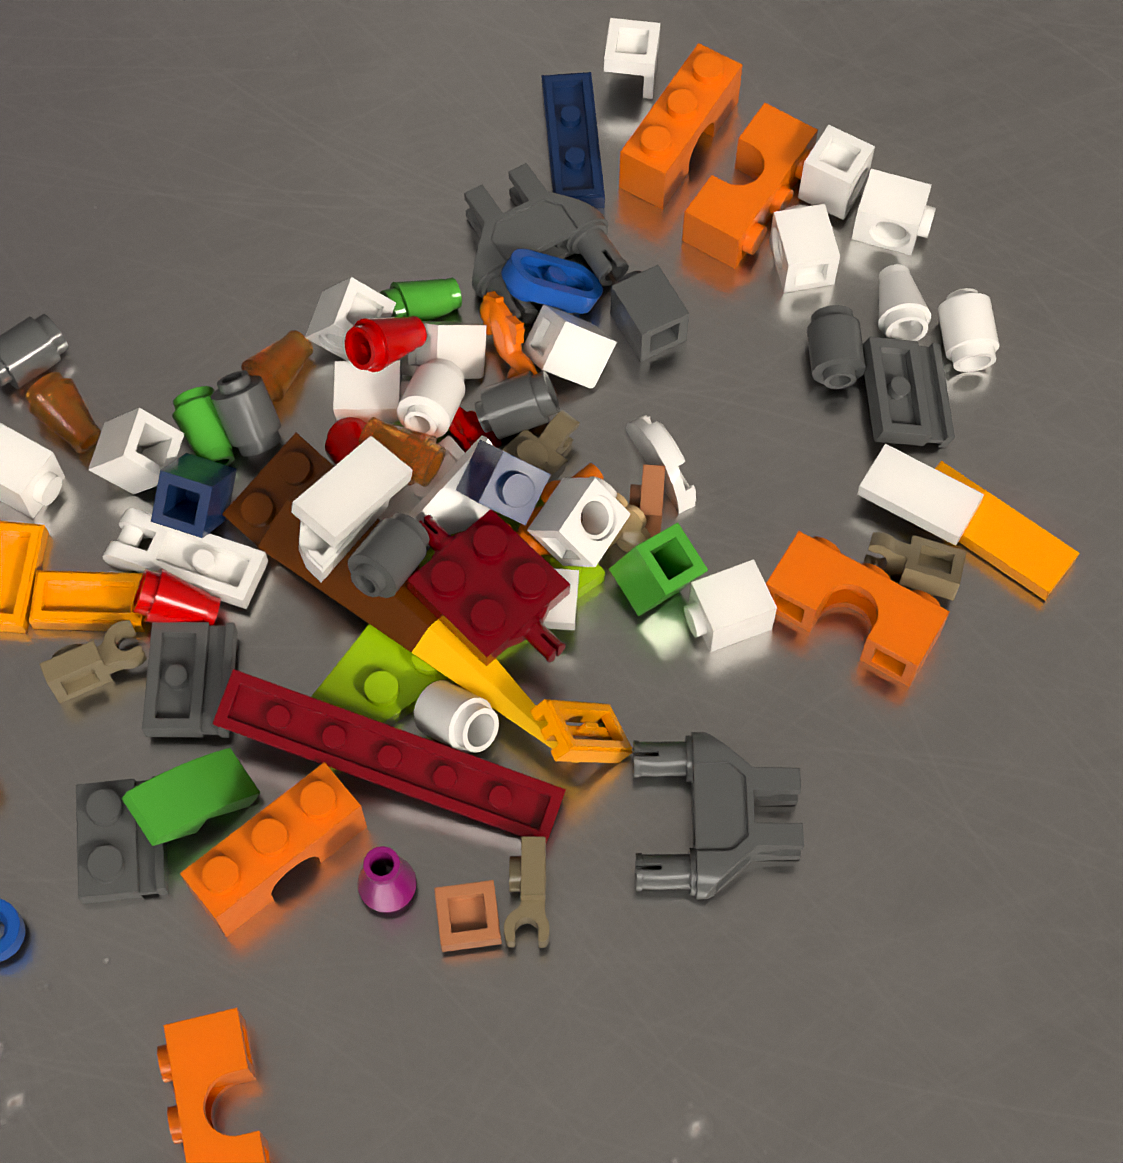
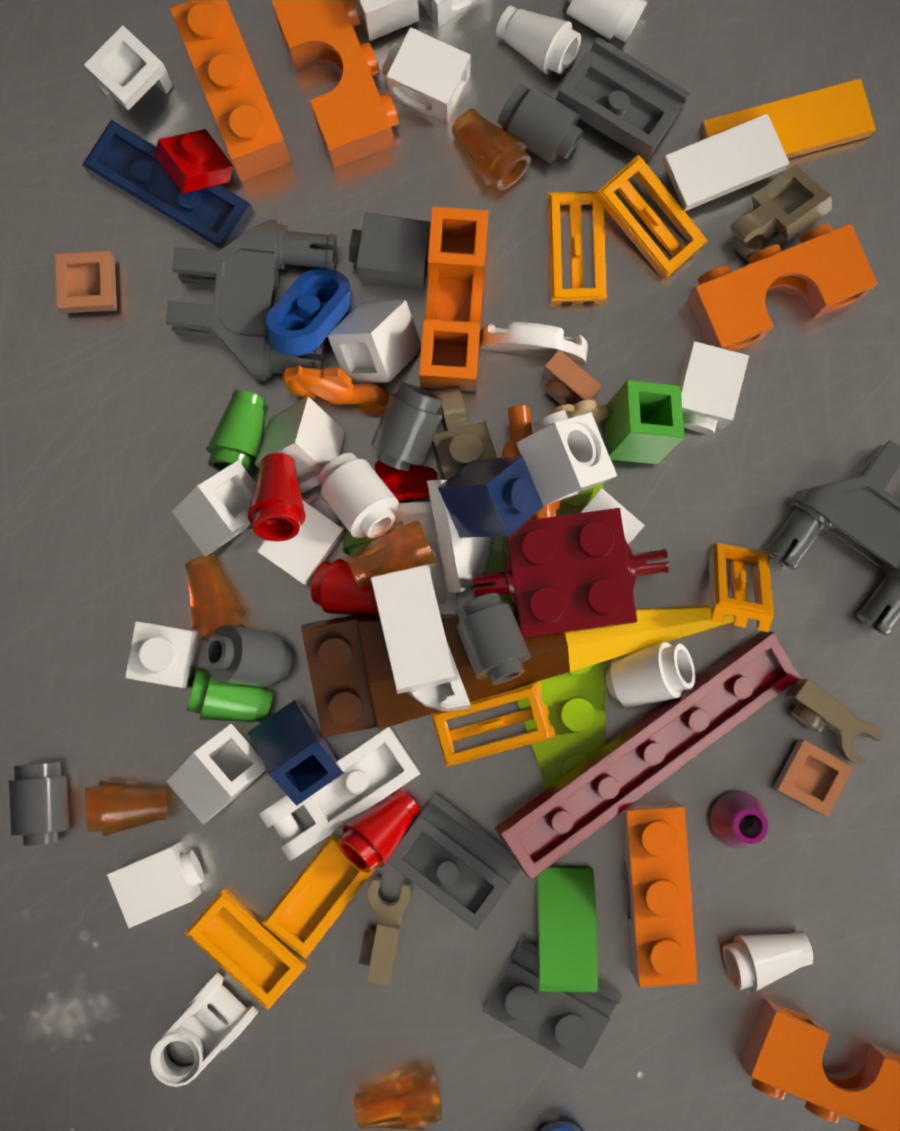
camera: 50 degrees left, 20 degrees up
none -> nougat plate [54,251,117,313]
none -> white brick [125,621,203,688]
none -> red plate [155,129,234,194]
none -> orange arch [419,206,489,392]
none -> light orange tile [431,681,556,767]
none -> clear orange cone [452,109,531,190]
none -> light orange tile [547,191,607,305]
none -> light orange tile [593,155,708,279]
none -> white cone [723,931,813,993]

